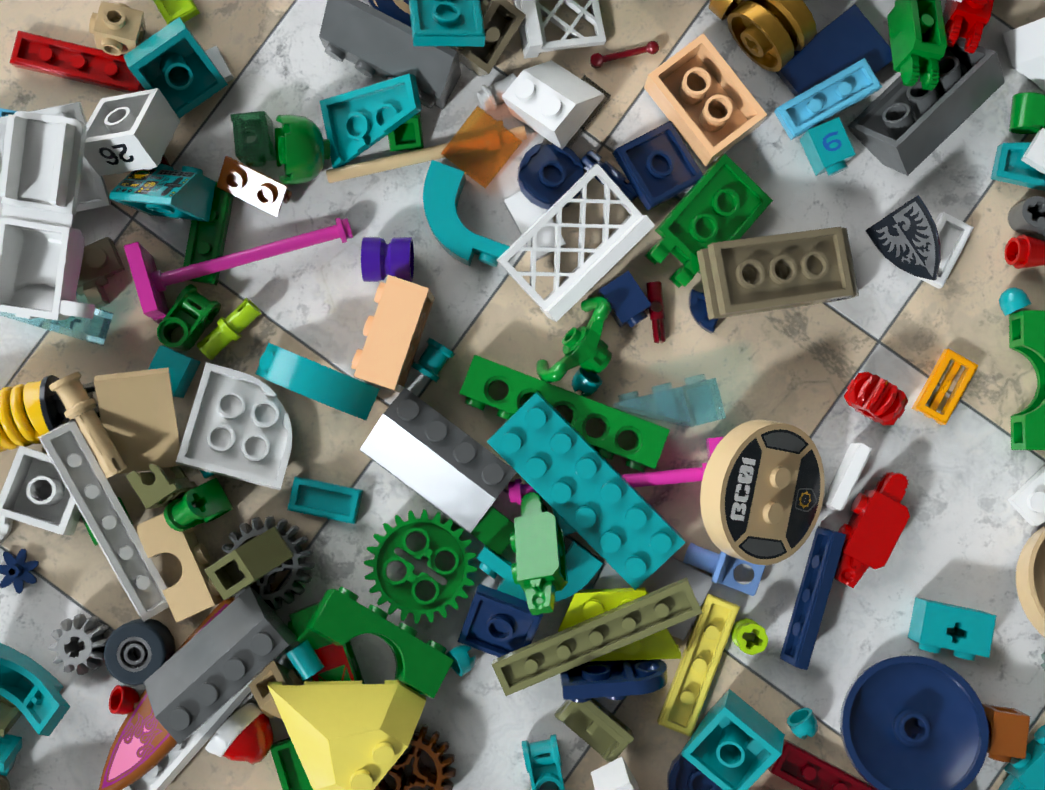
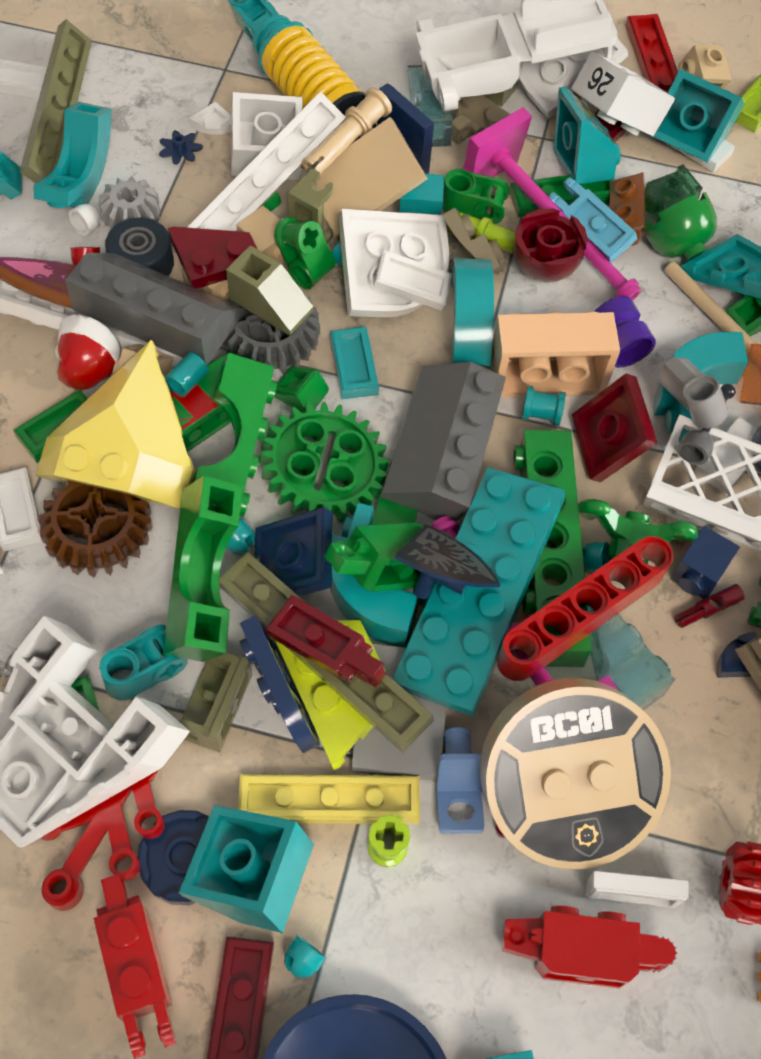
camera: 60 degrees right, 25 degrees down
dark blue tile [780,526,846,670] -> none
none -> white hinge [68,203,100,236]
none -> green arch [163,476,243,662]
none -> dark red wing [168,227,257,289]
none -> dark red hinge [265,595,387,688]
none -> green slope [274,366,329,413]
none -> white tile [373,250,452,311]
none -> dark blue tile [377,83,434,174]
none -> shield [394,524,500,599]
none -> dark tan slope [442,208,505,273]
none -> red beam [497,536,674,681]
none -> dark red cylinder [513,208,588,283]
none -> medium azure hinge [548,177,638,263]
none -> dark red tile [571,373,658,482]
none -> light grey piece [658,356,728,429]
none -> dark grey hinge [677,384,736,465]

